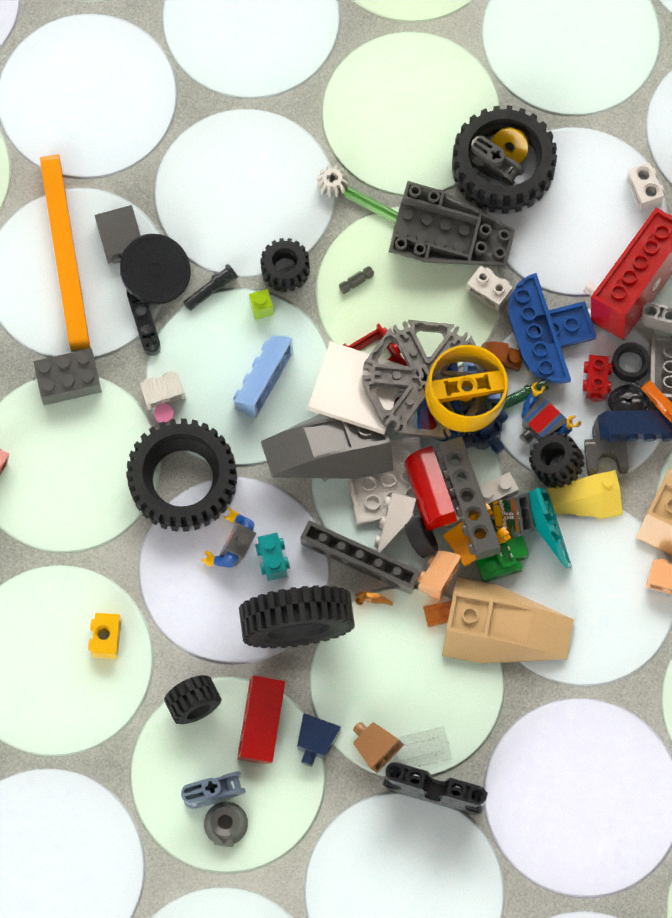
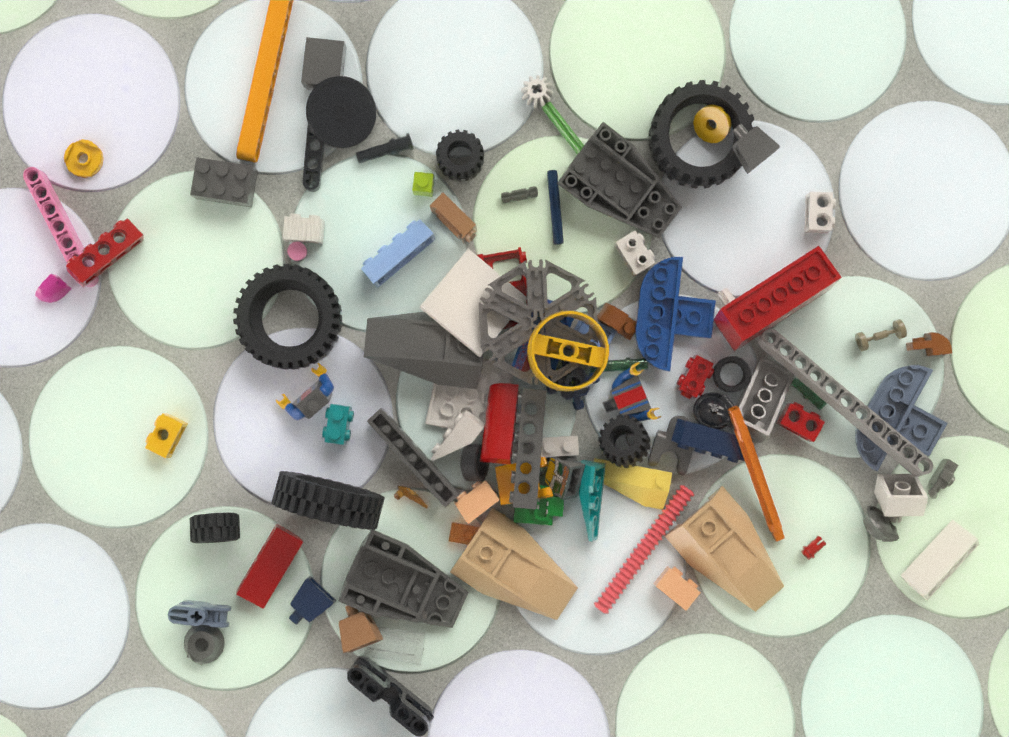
camera: 20 degrees right, 15 degrees up
dark grey piece [471,136,524,186] -> none
none -> dark grey wedge [338,529,469,628]
none -> medium nougat window [429,192,477,244]
none -> dark blue axle [547,170,564,245]
none -> coral piece [594,485,694,614]
none -> dark grey torso [732,124,780,174]

